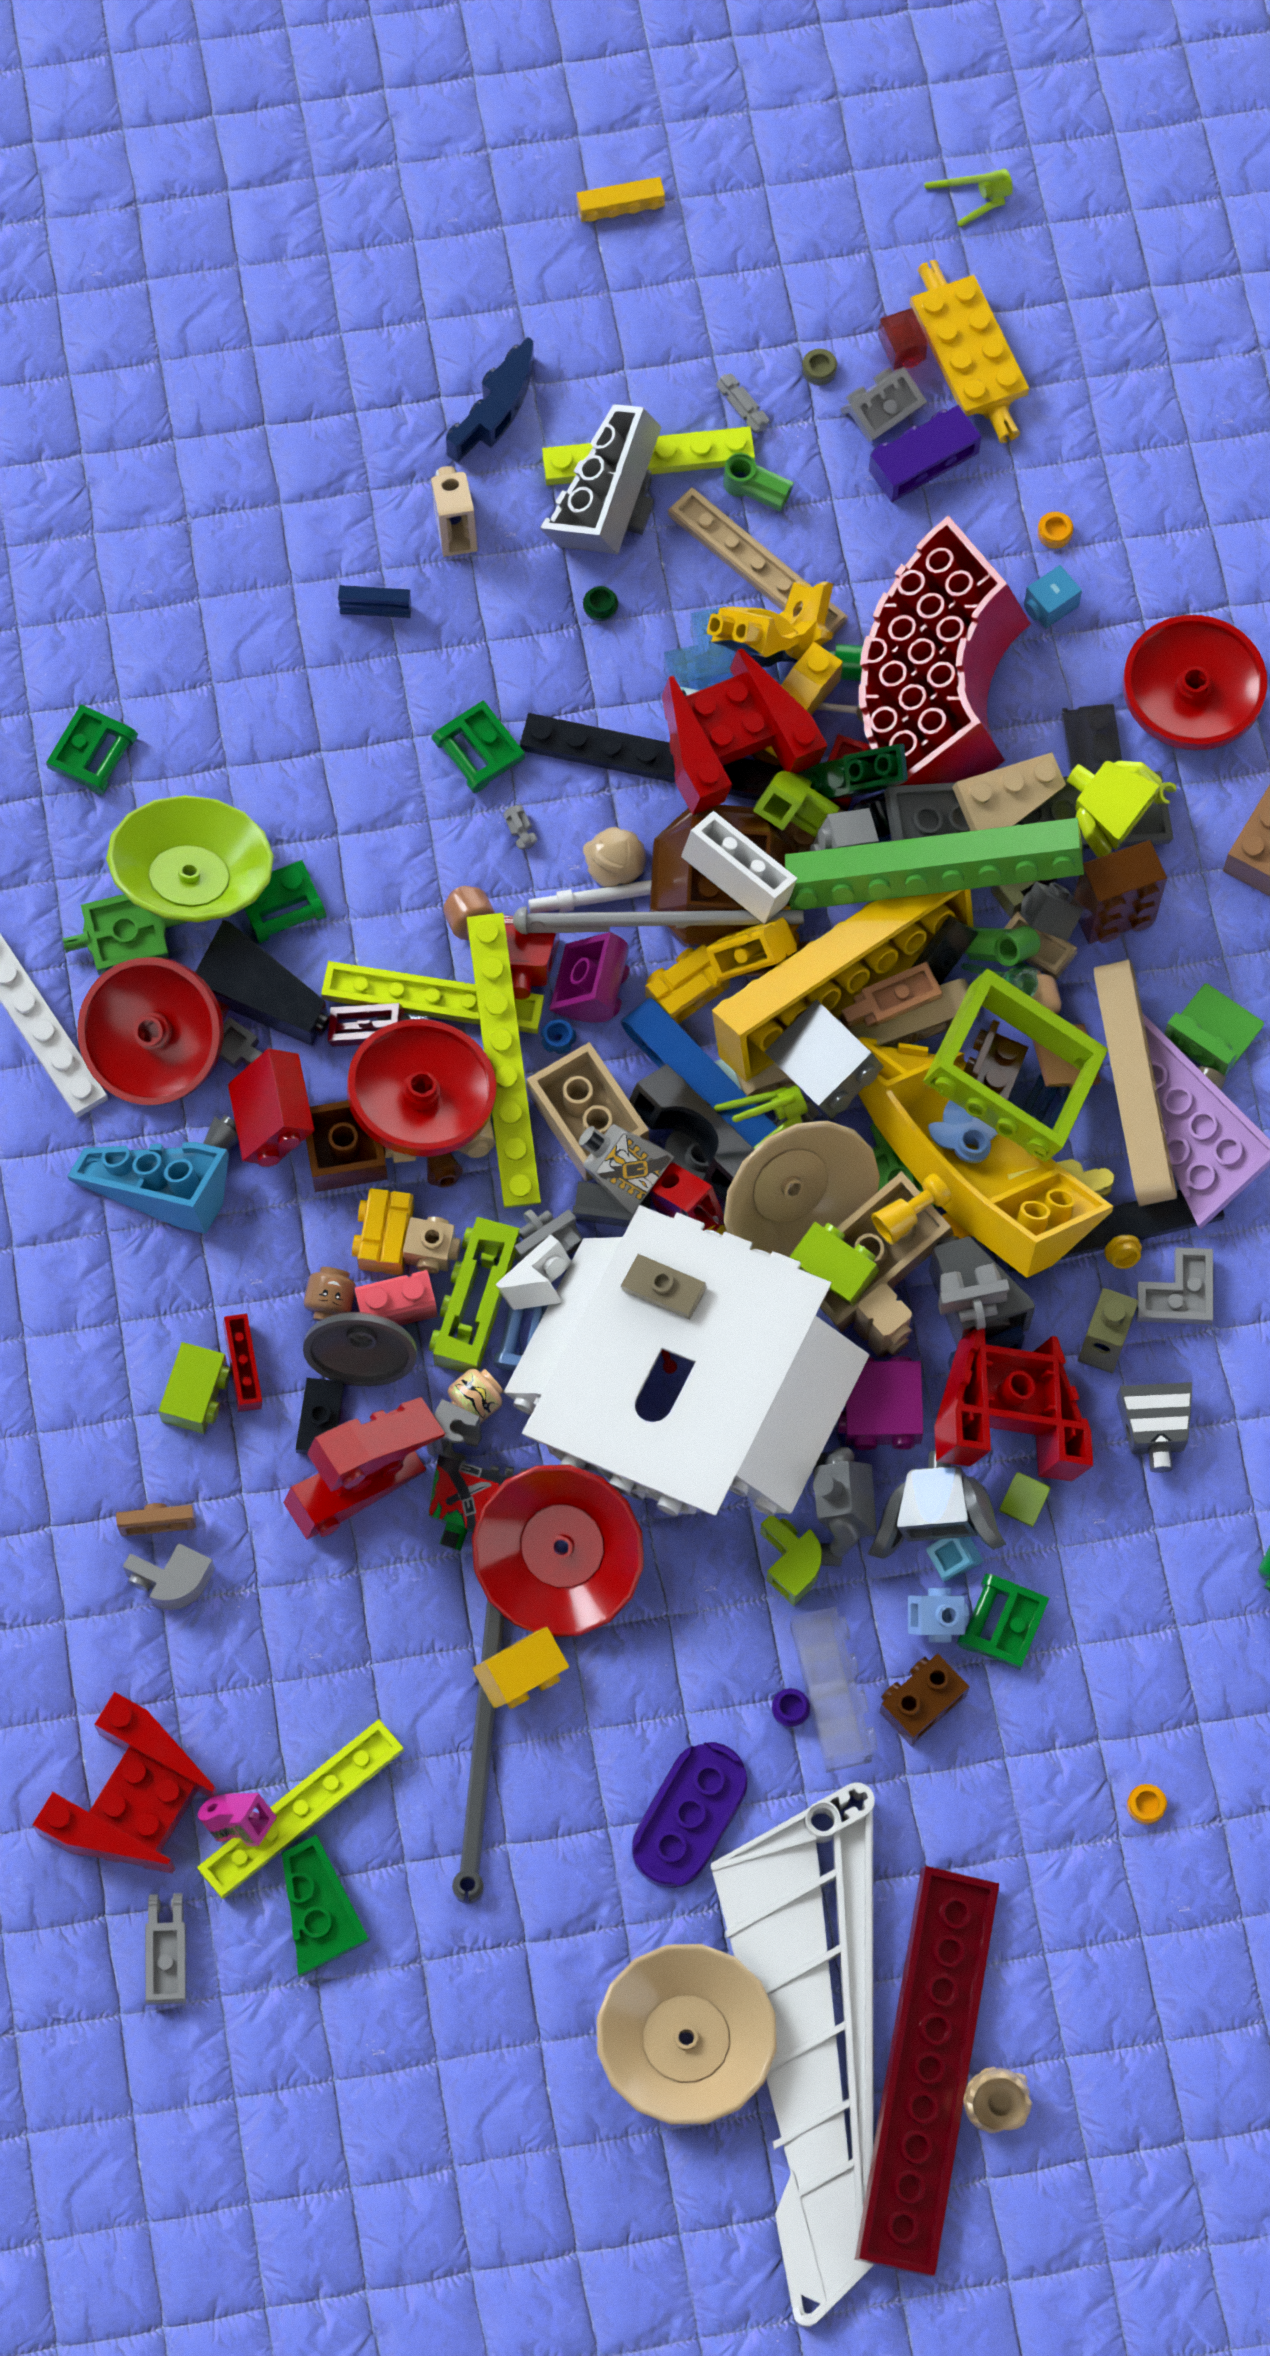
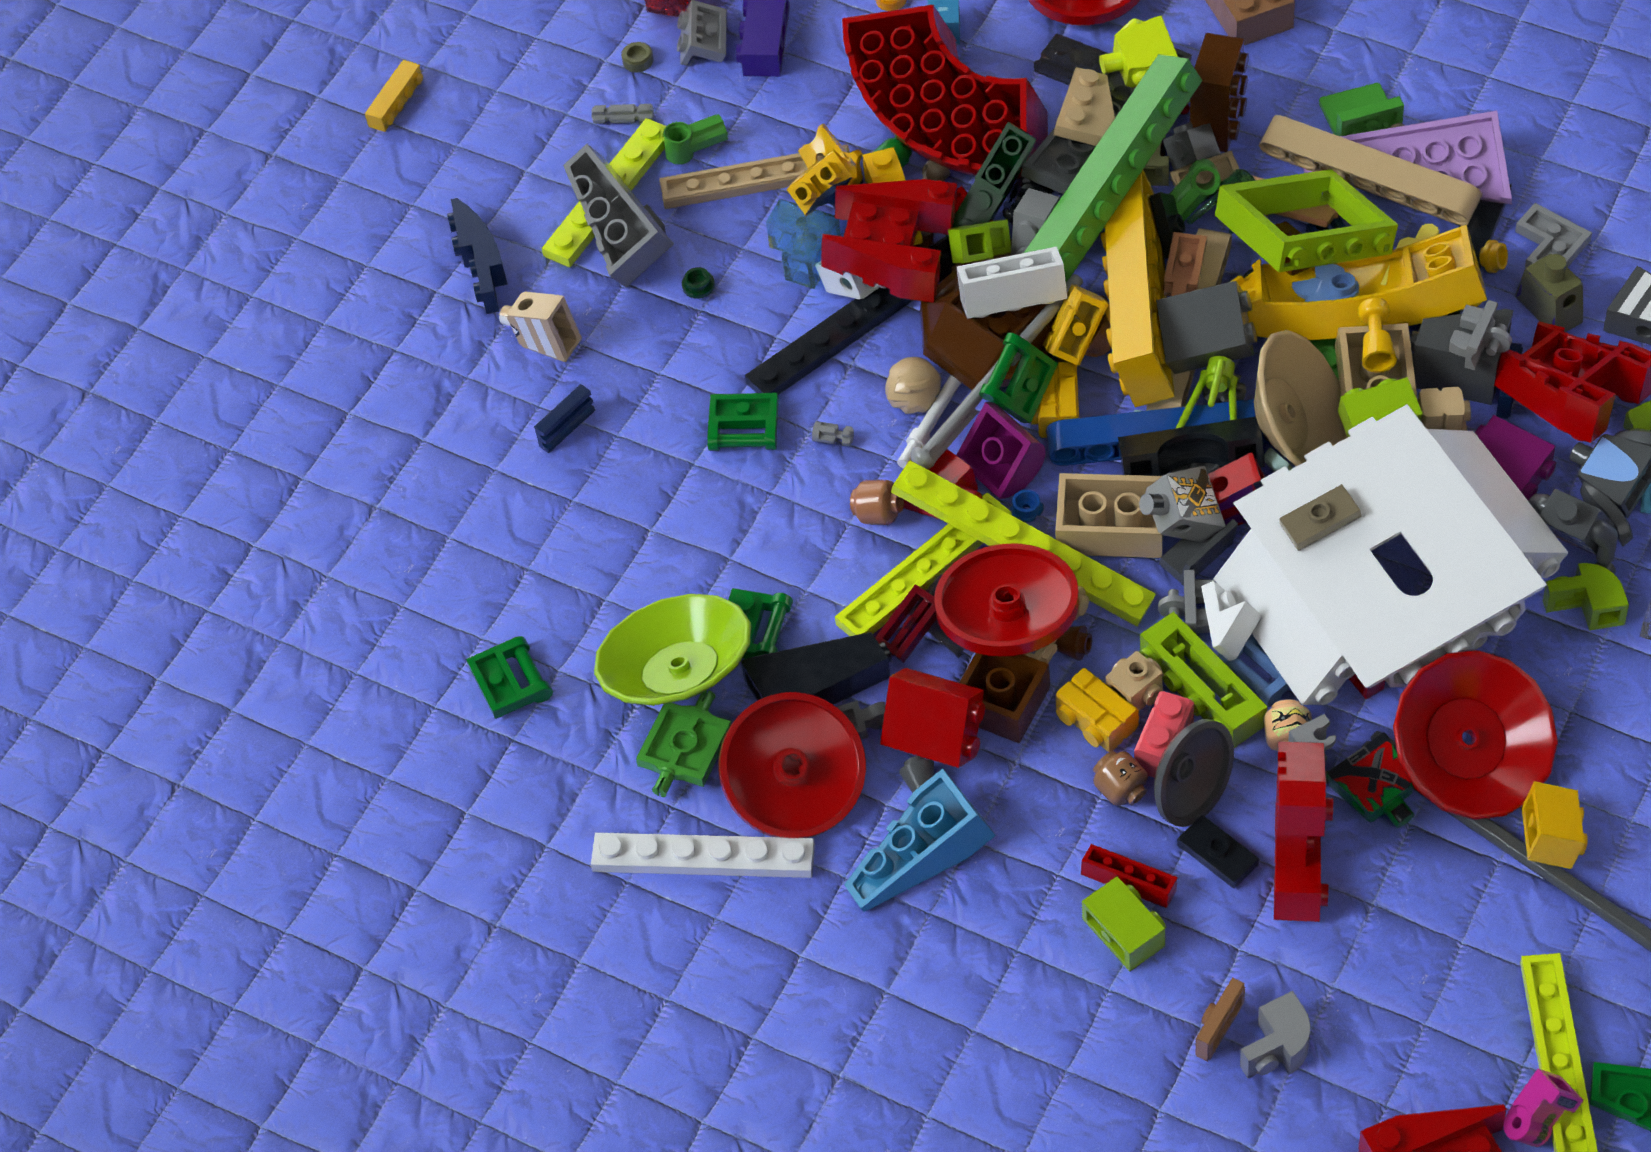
camera: 45 degrees left, 15 degrees down
none -> green plate [979,333,1058,423]

